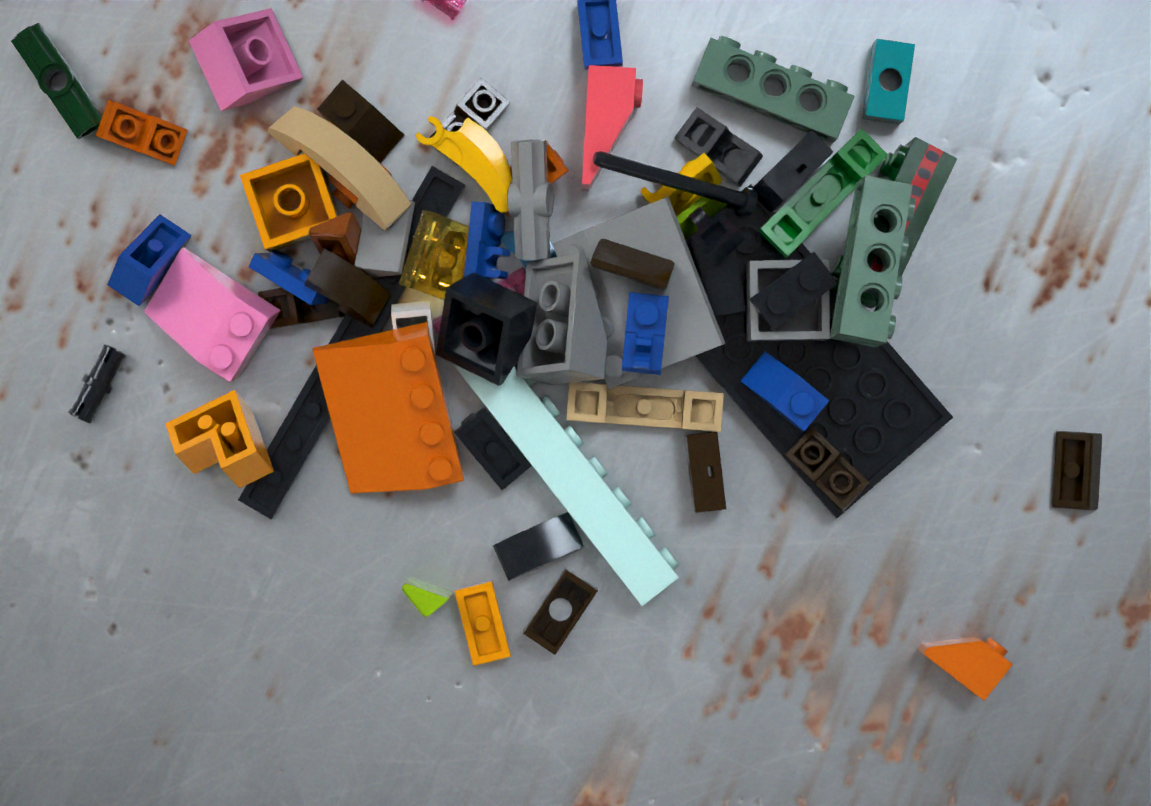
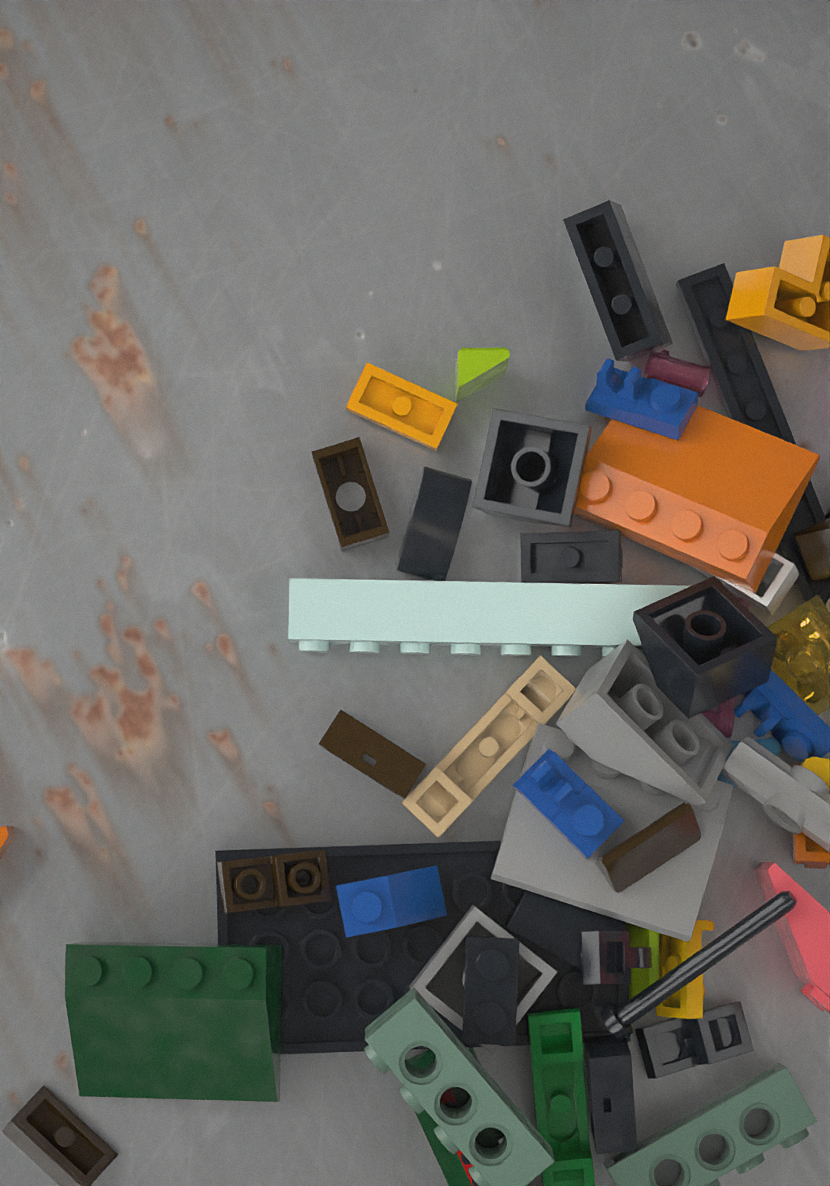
camera: 120 degrees right, 5 degrees down
none -> dark green slope [65,942,282,1102]
none -> black slope [472,408,592,527]
none -> black brick [563,200,673,362]
none -> blue plate [585,359,698,440]
none -> clear pink pin [644,349,711,397]

